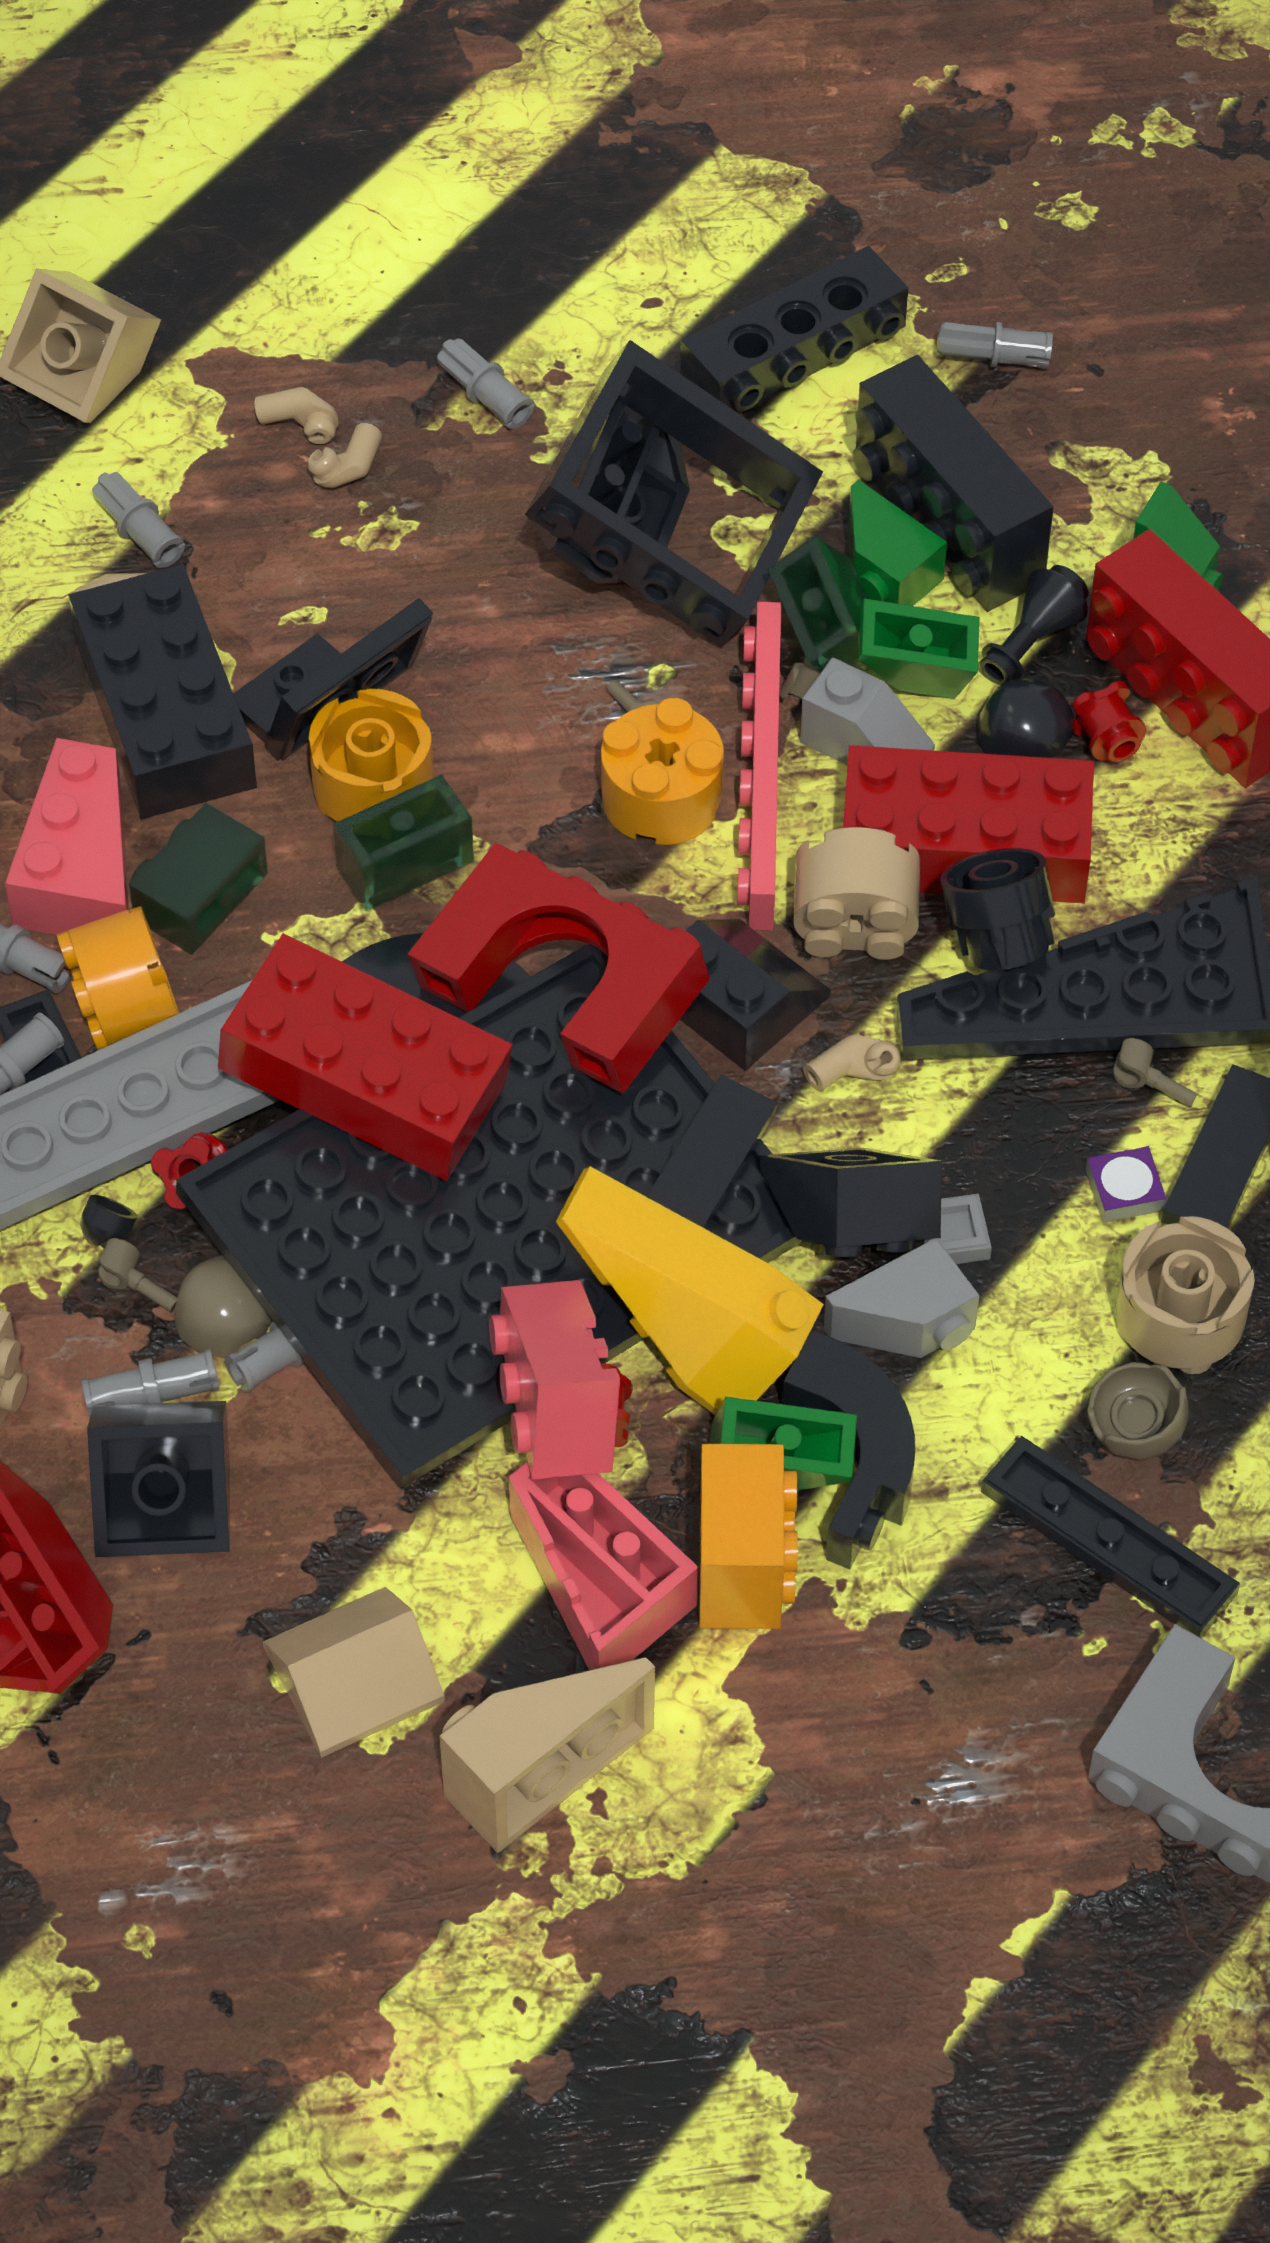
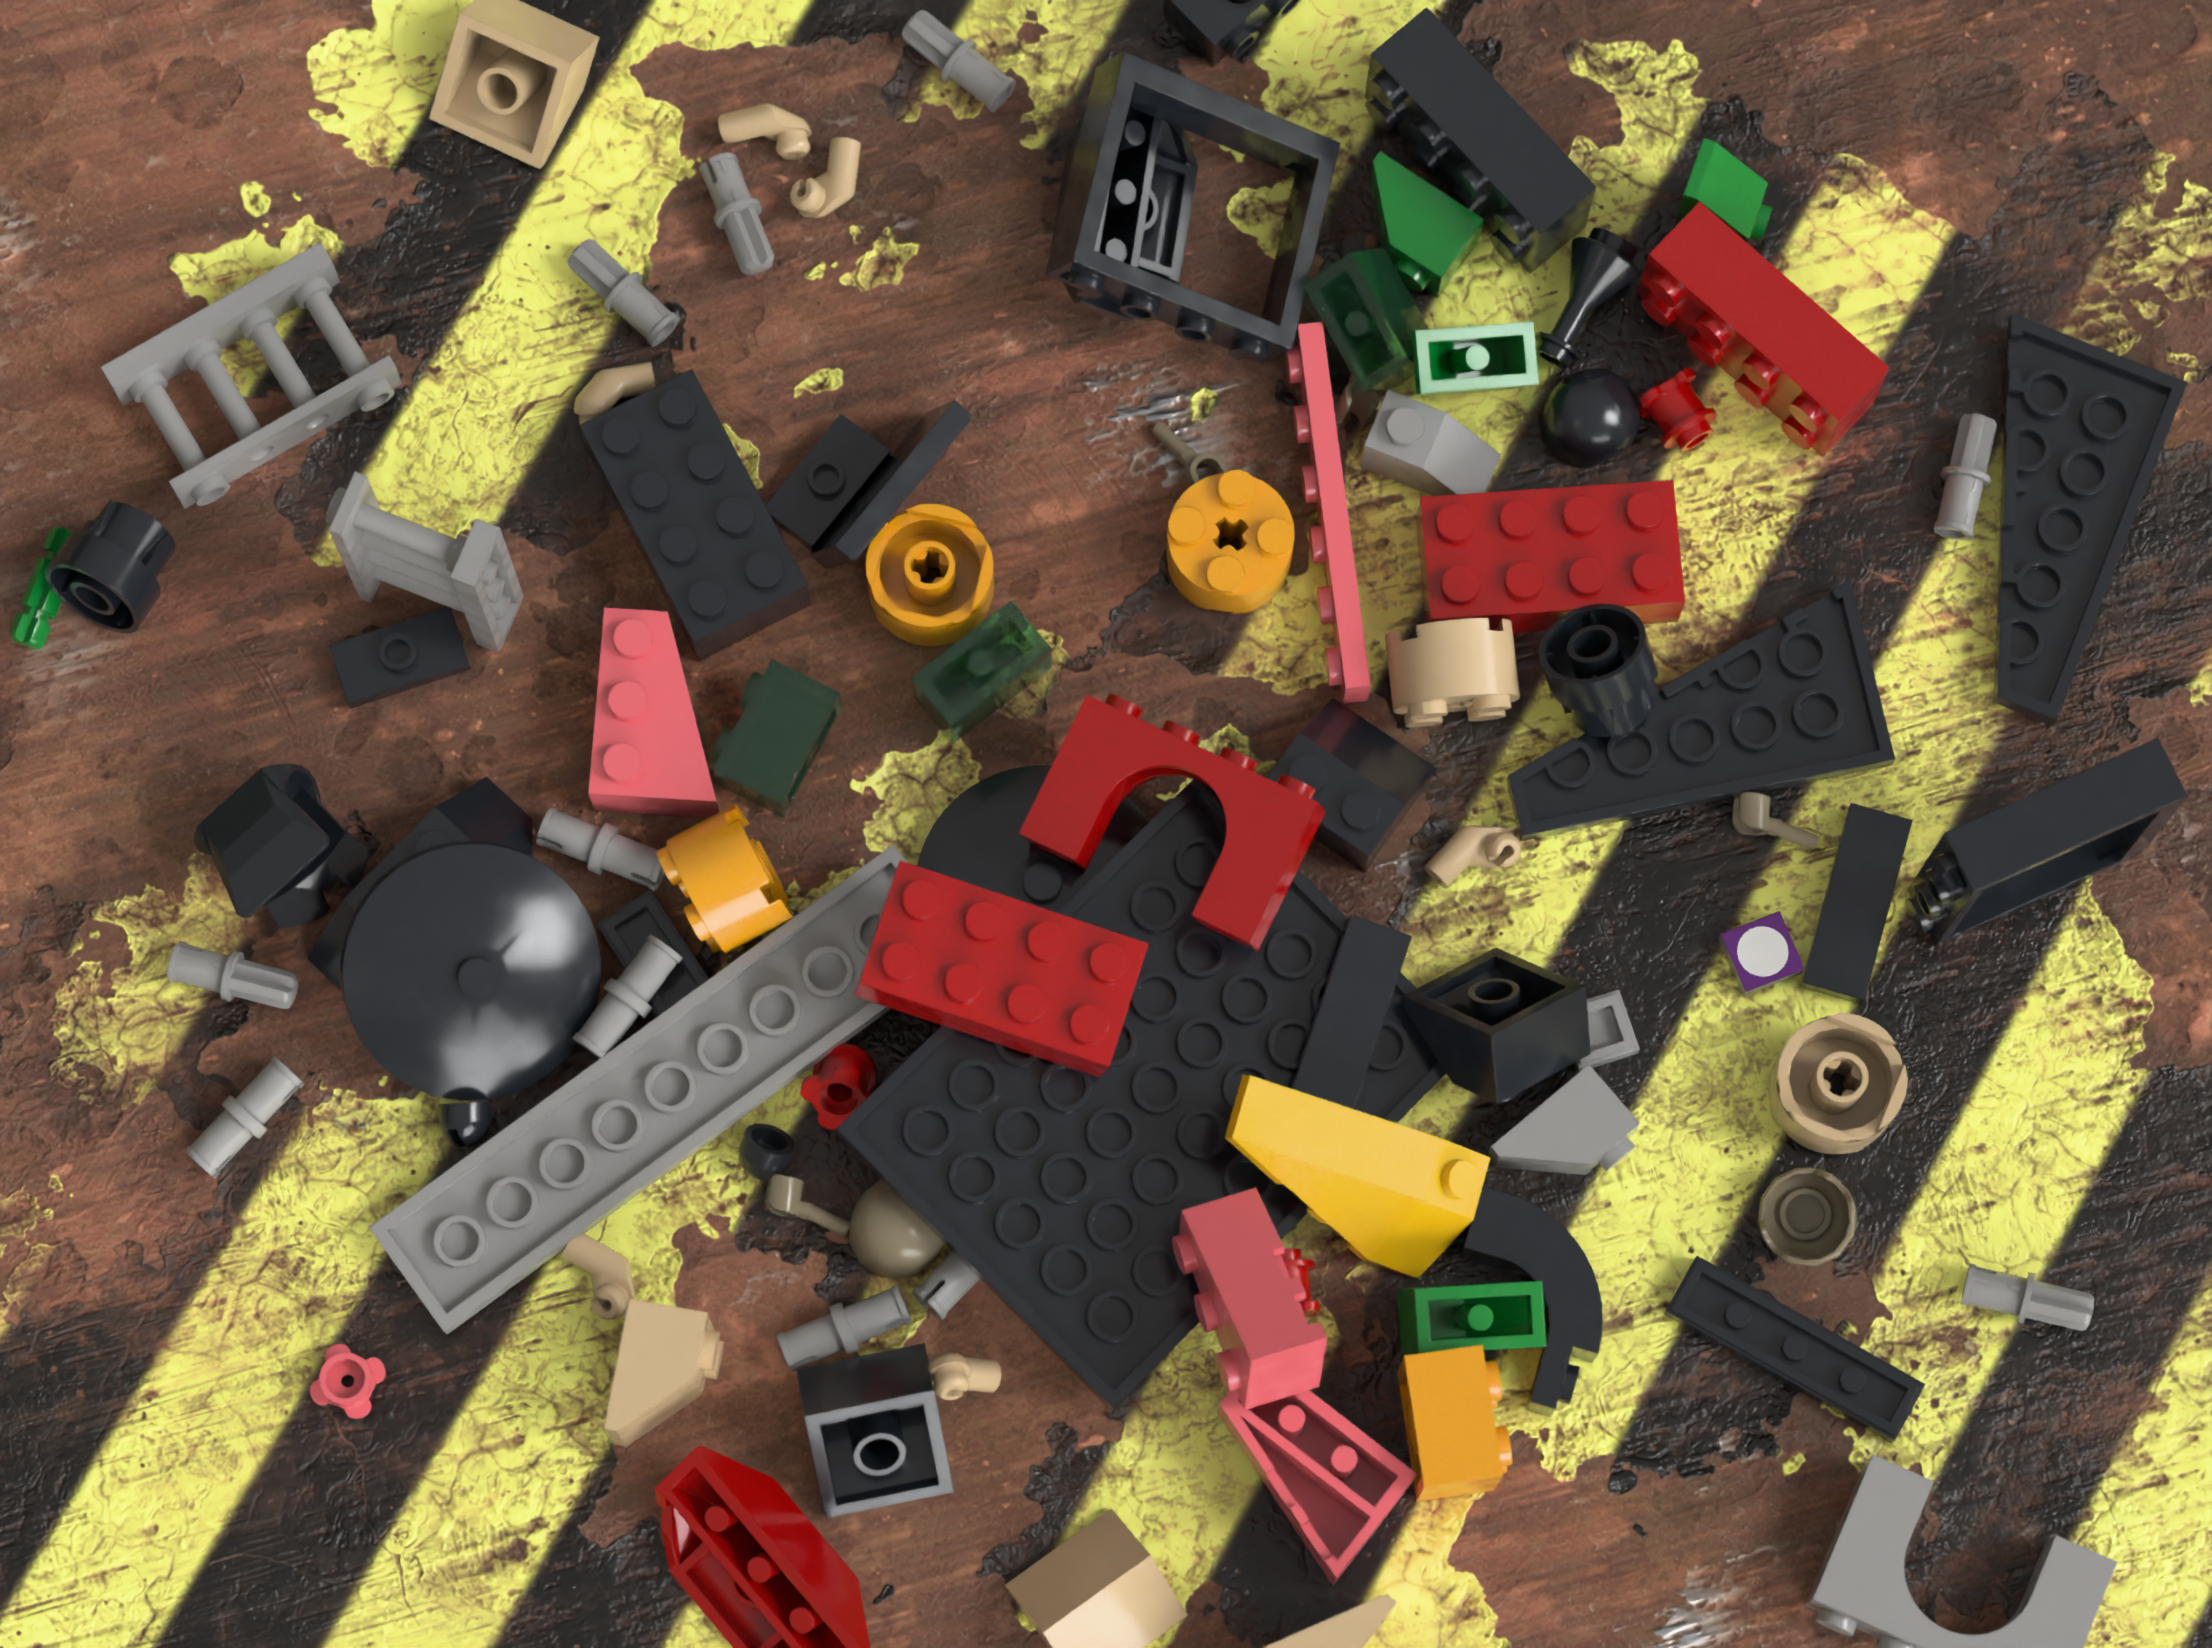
camera: 10 degrees left, 20 degrees up
none -> light grey axle [699,153,774,276]
none -> tan arm [929,1352,1001,1400]

